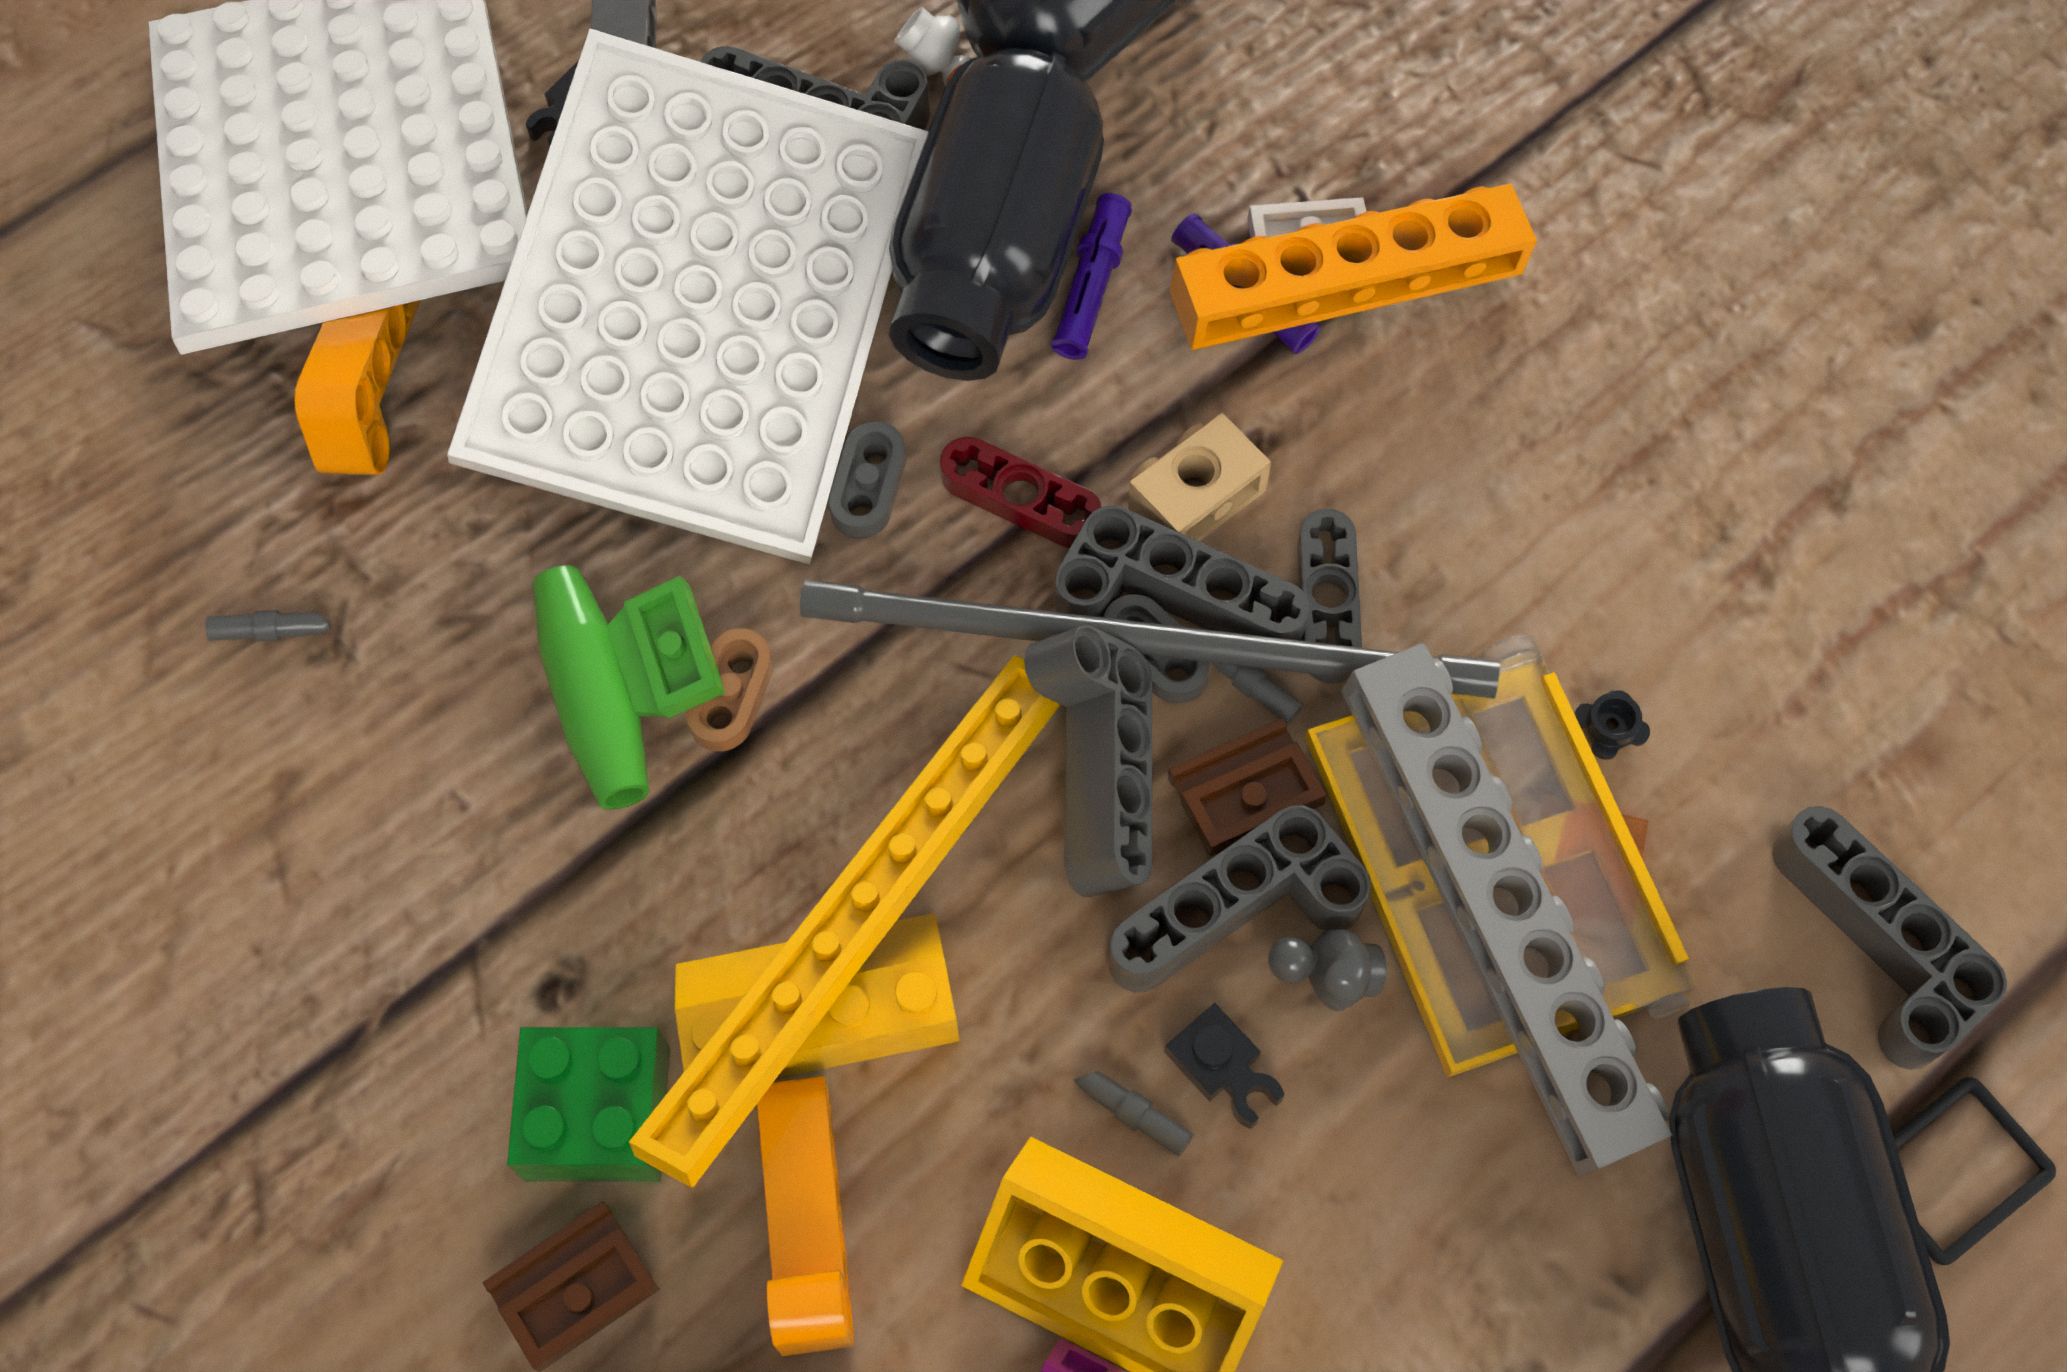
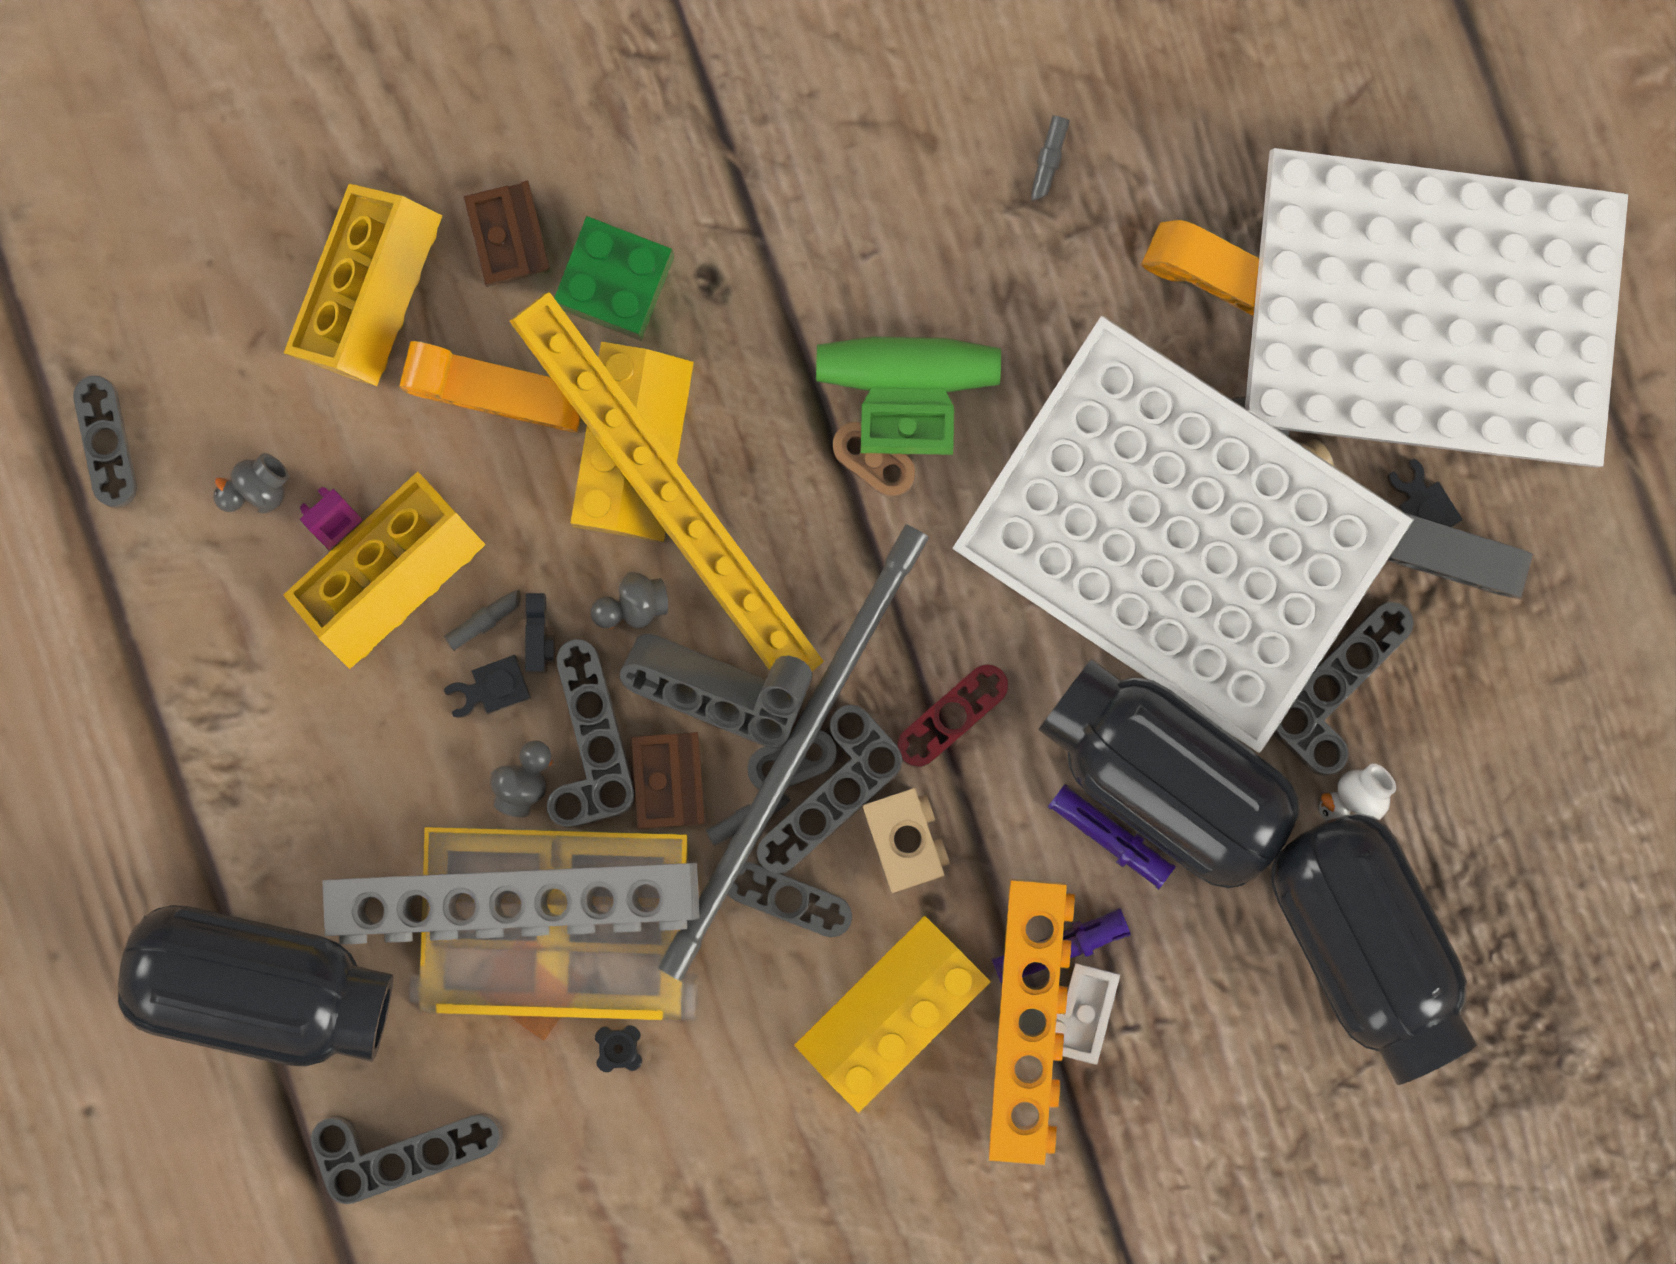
camera: 115 degrees right, 20 degrees up
dark grey plate [829,421,906,538] -> none
black piece [1893,1077,2056,1265] -> none
none -> black plate [525,593,556,674]
none -> dark grey animal [591,572,668,629]
none -> yellow slope [794,916,991,1113]

